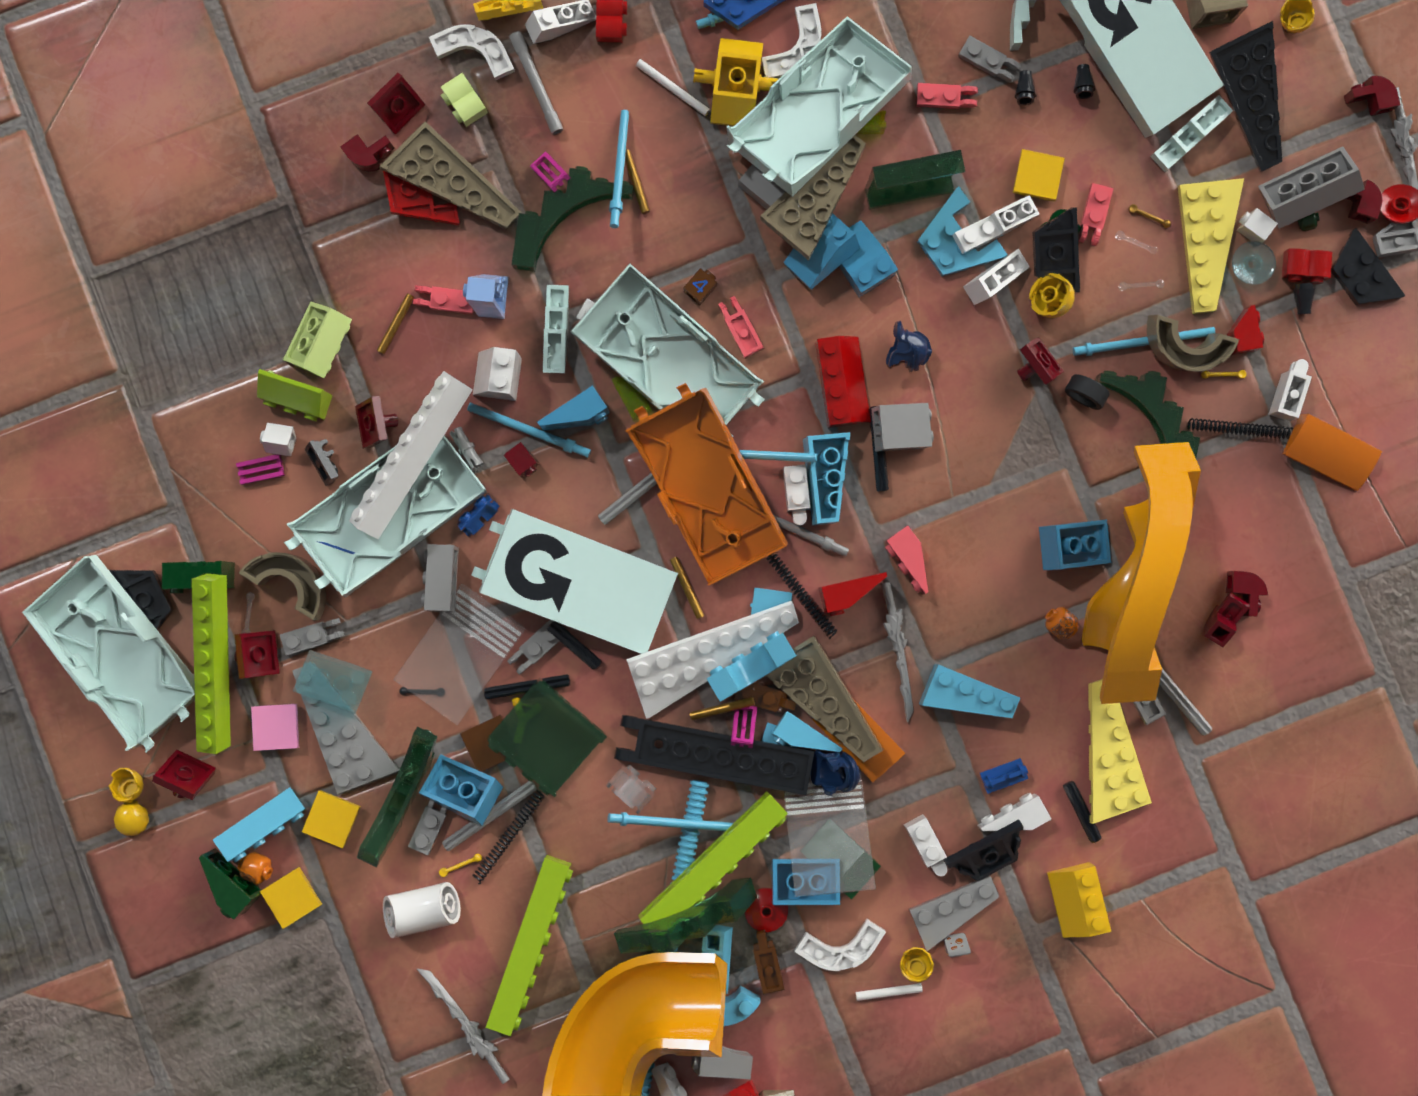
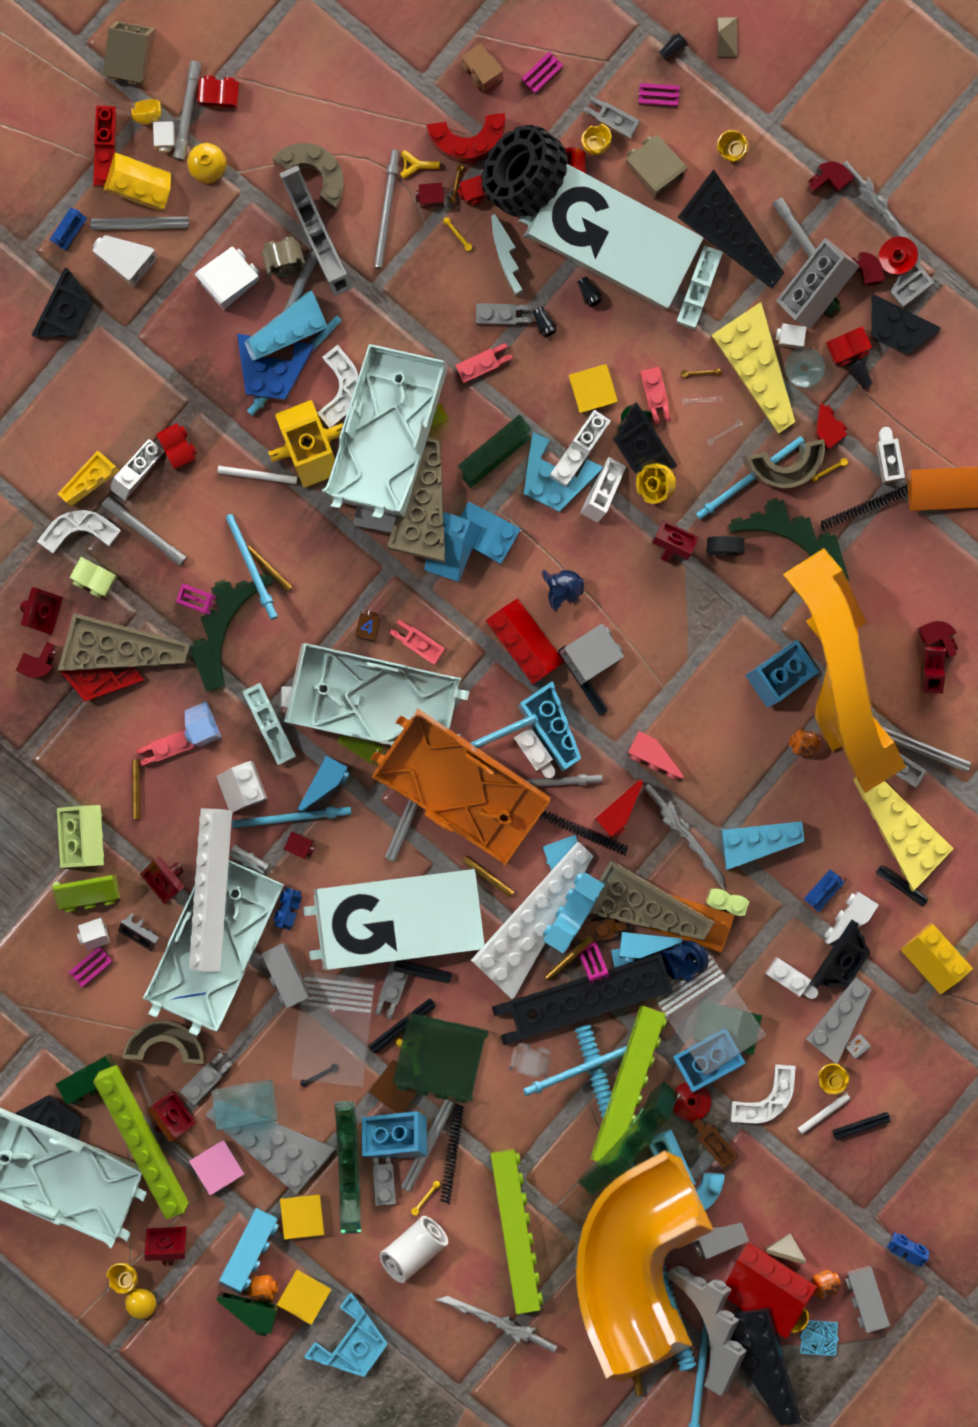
camera: 25 degrees left, 0 degrees up
none -> medium azure wing [304,1292,388,1377]
none -> yellowish green brick [705,888,749,916]
none -> light grey piece [772,197,816,258]
none -> black axle [833,1112,891,1140]

